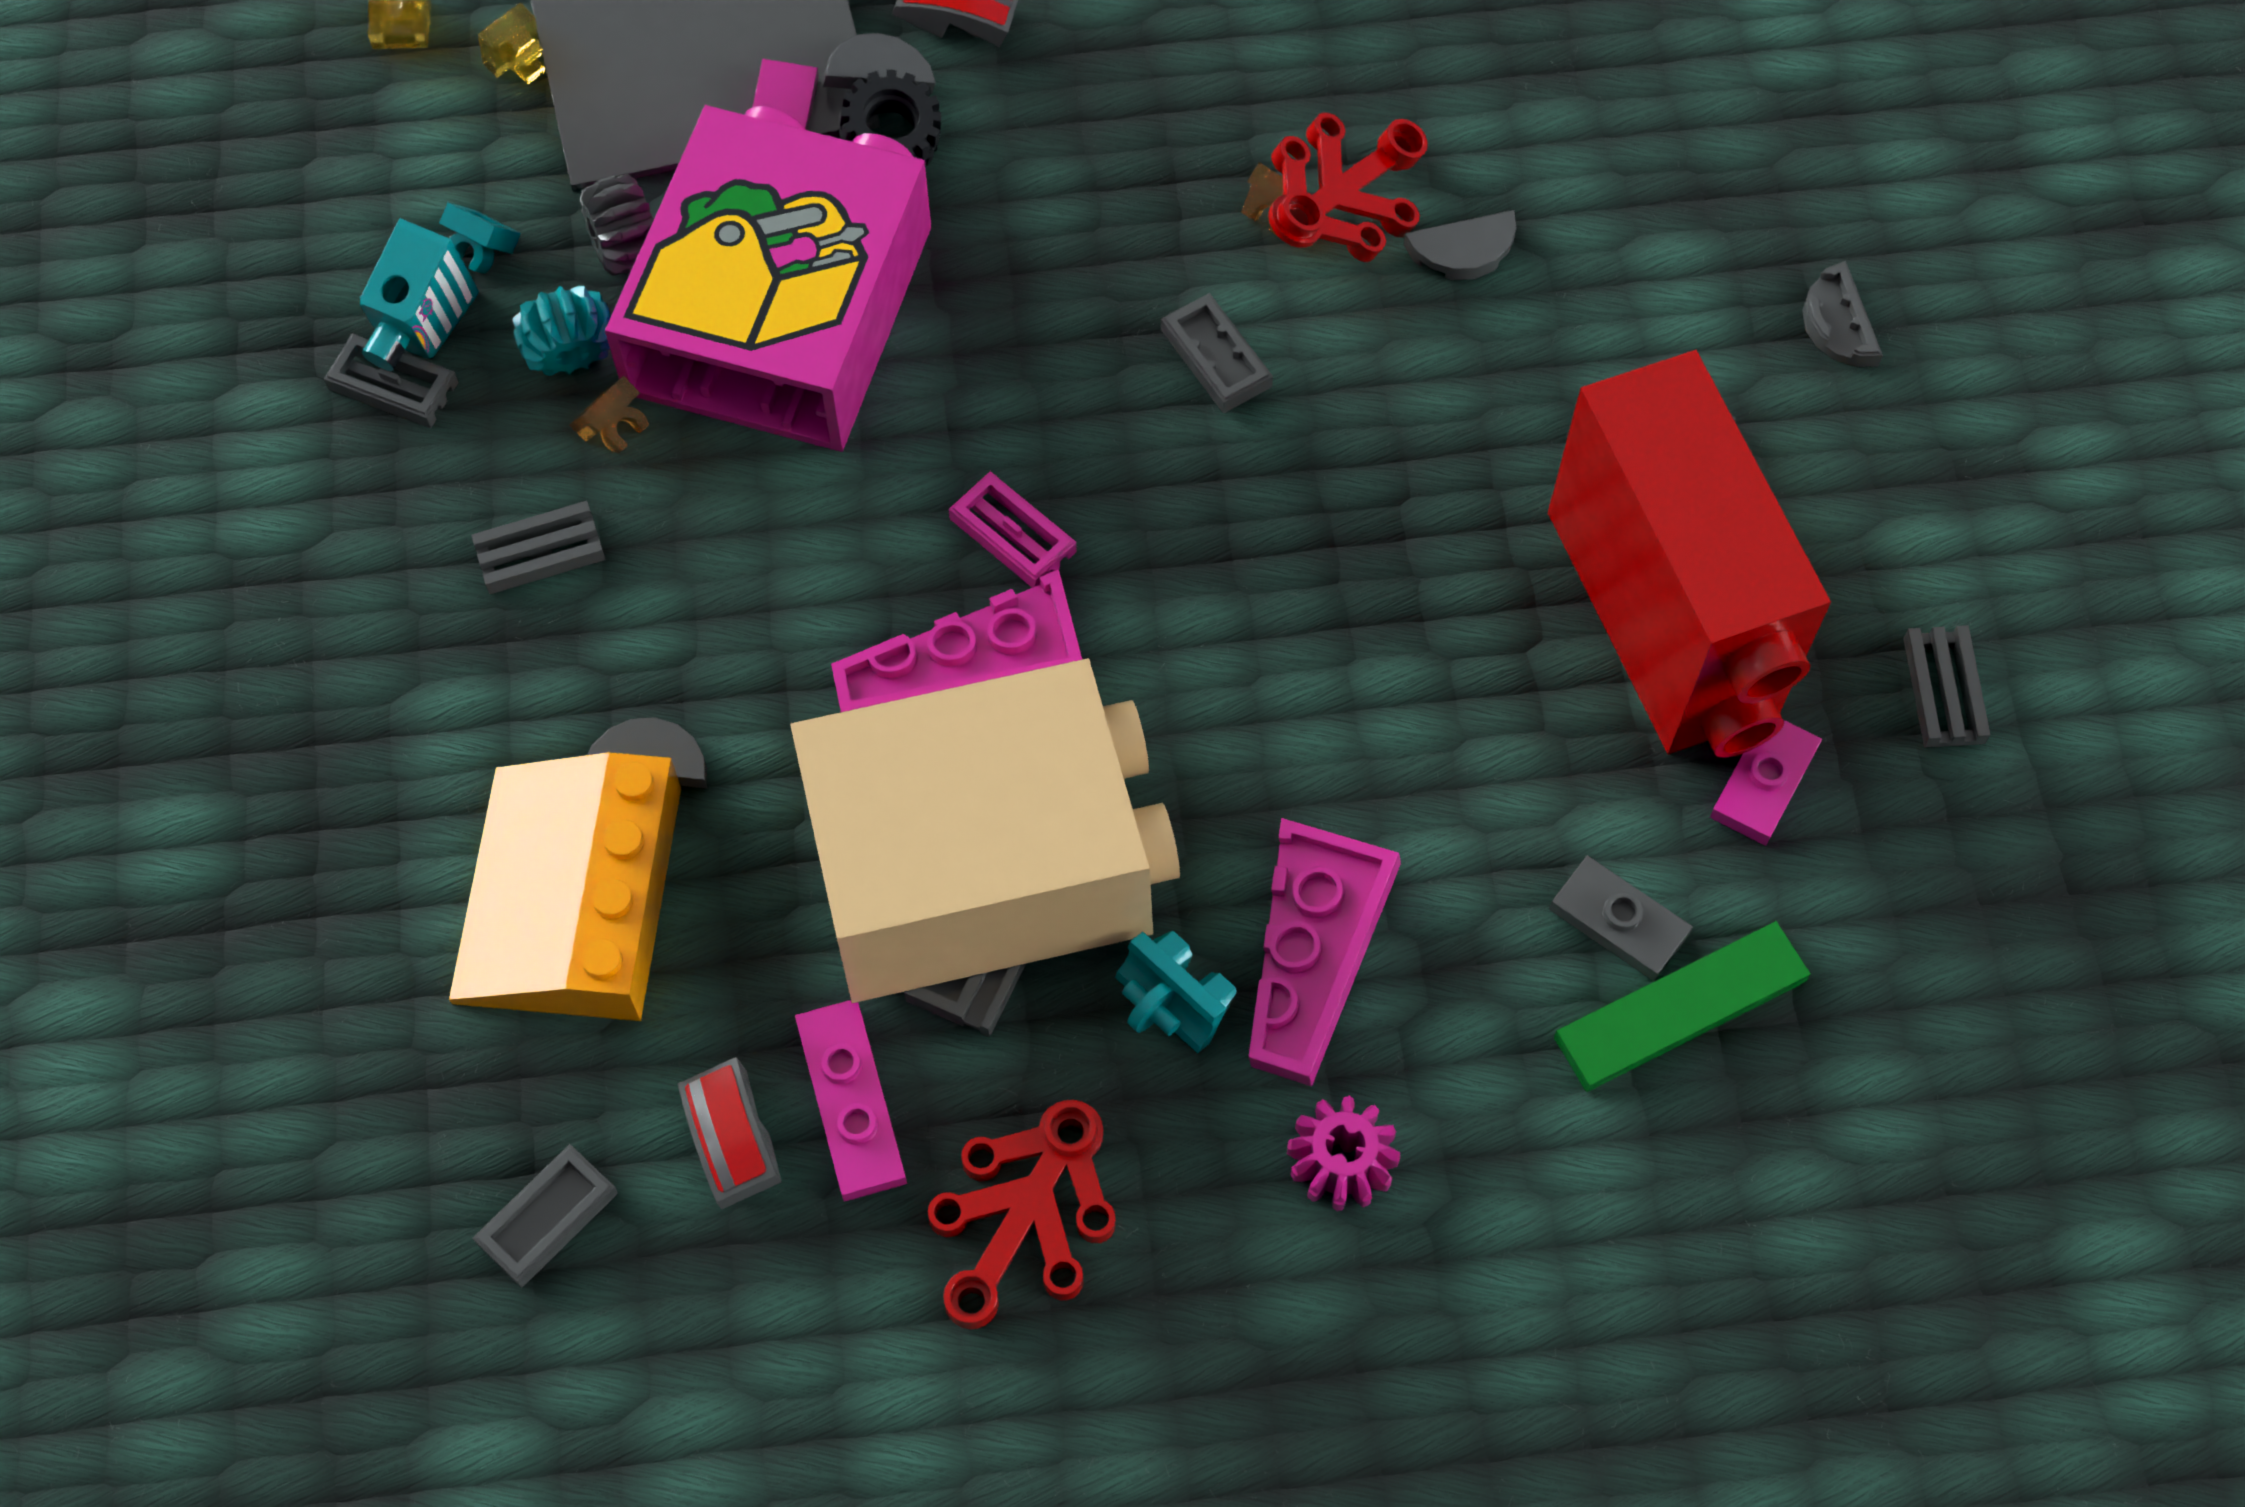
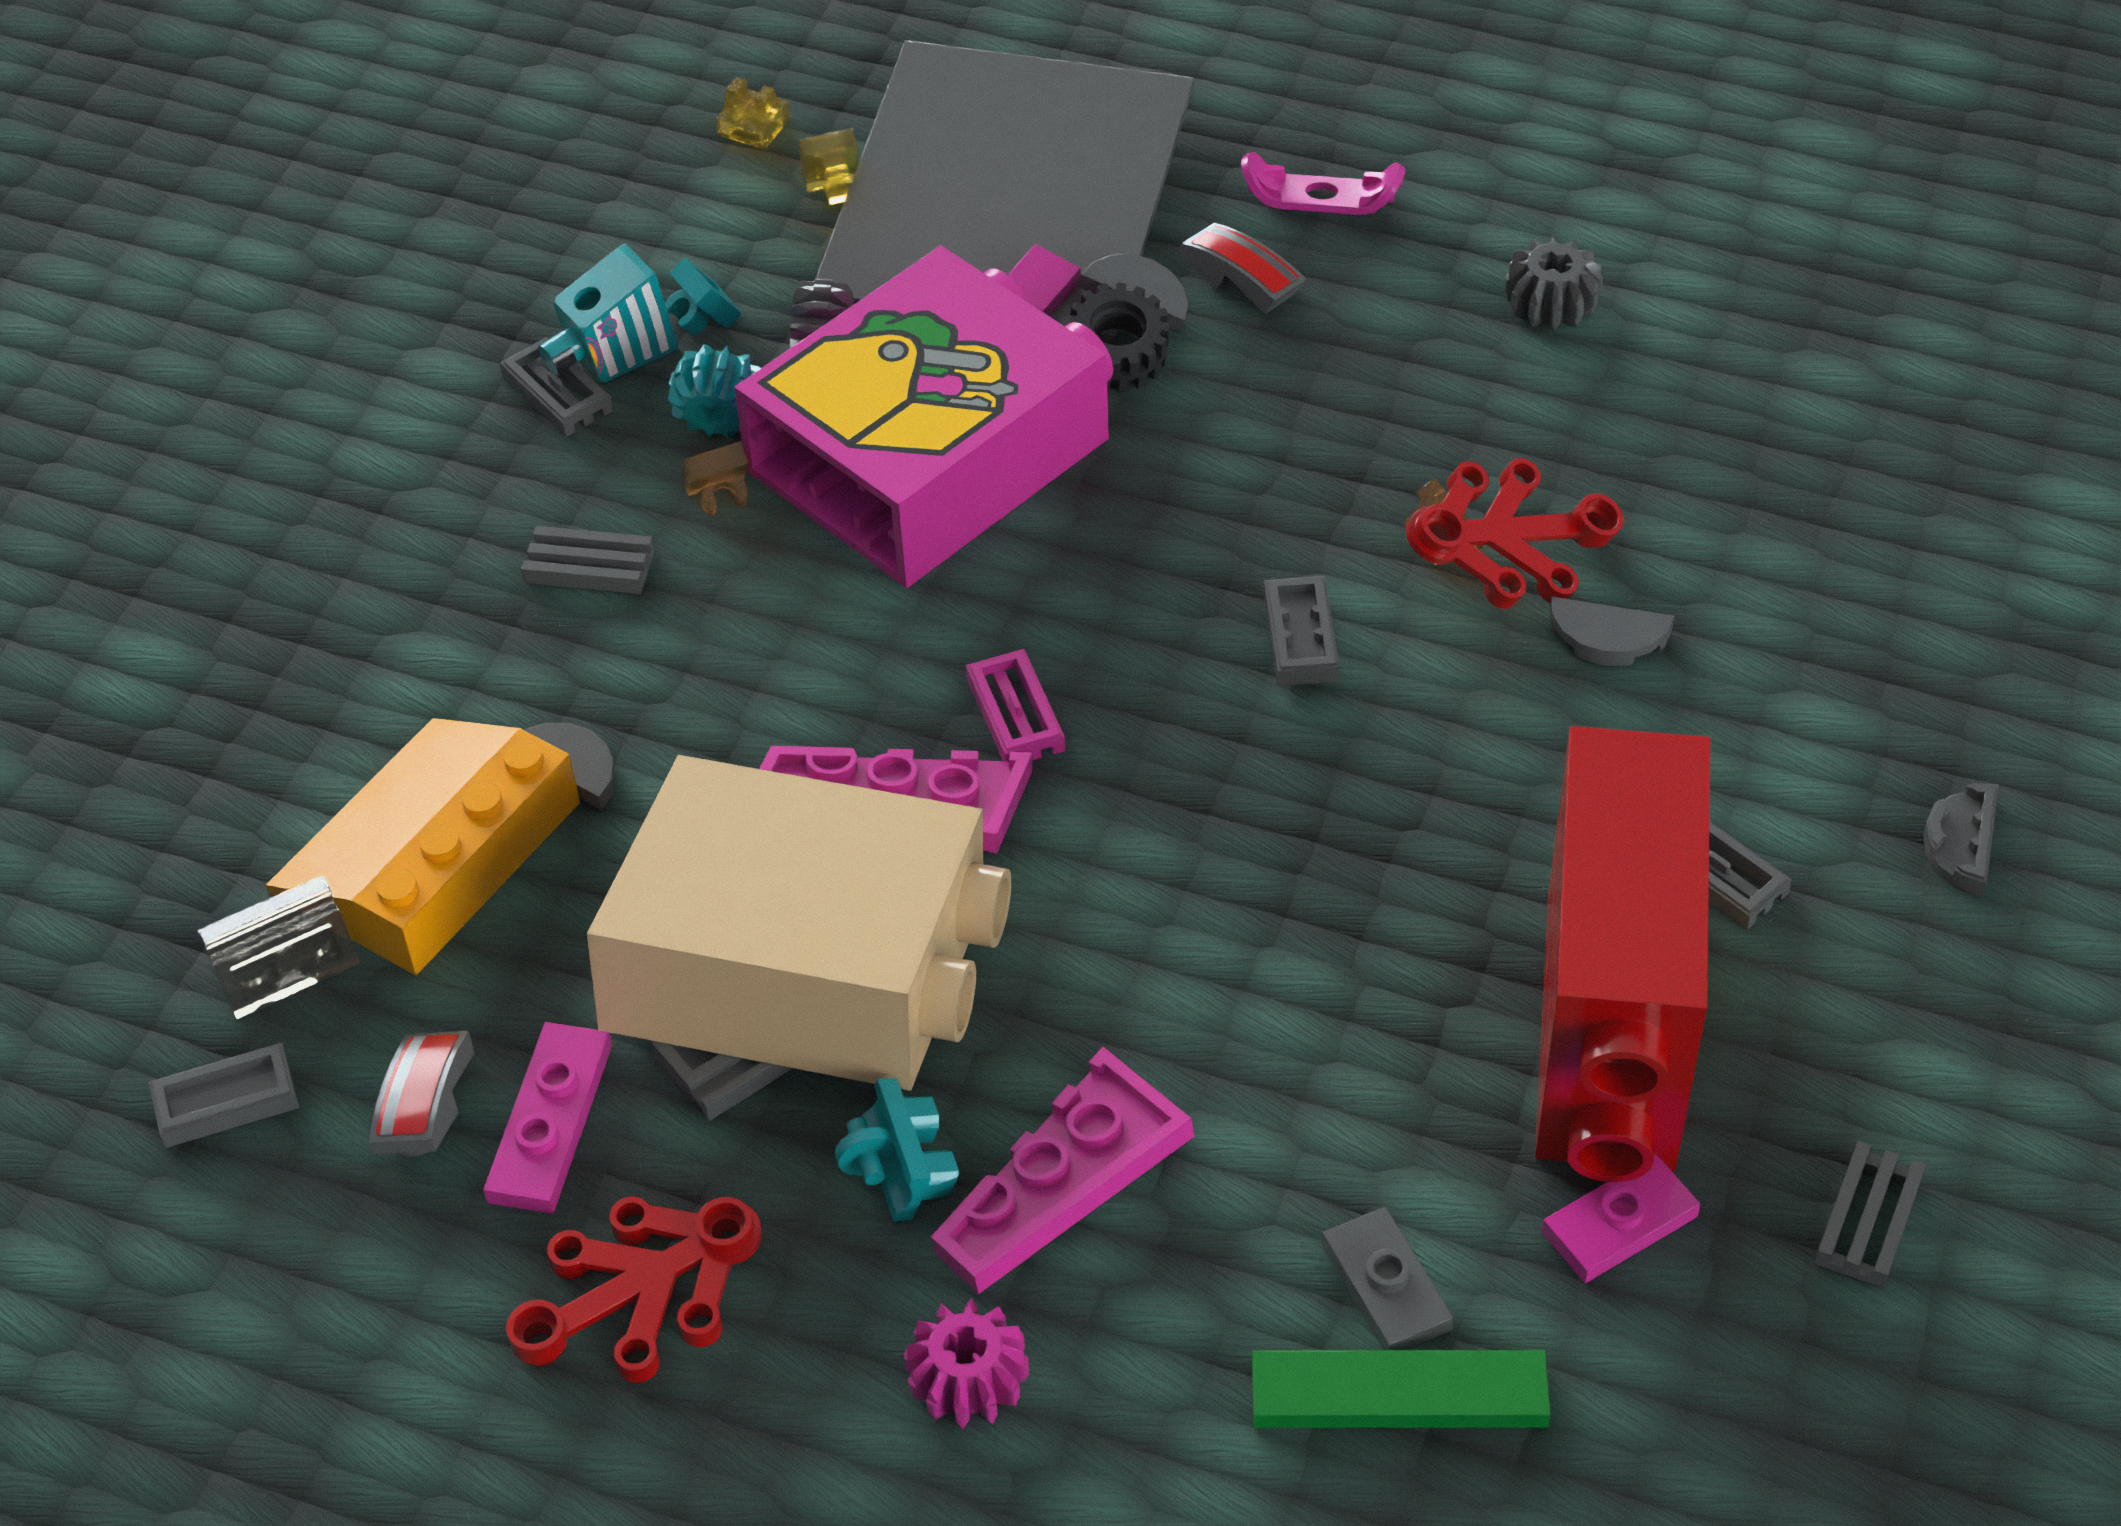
camera: 30 degrees right, 15 degrees down
none -> clear smoke plate [197,875,360,1019]

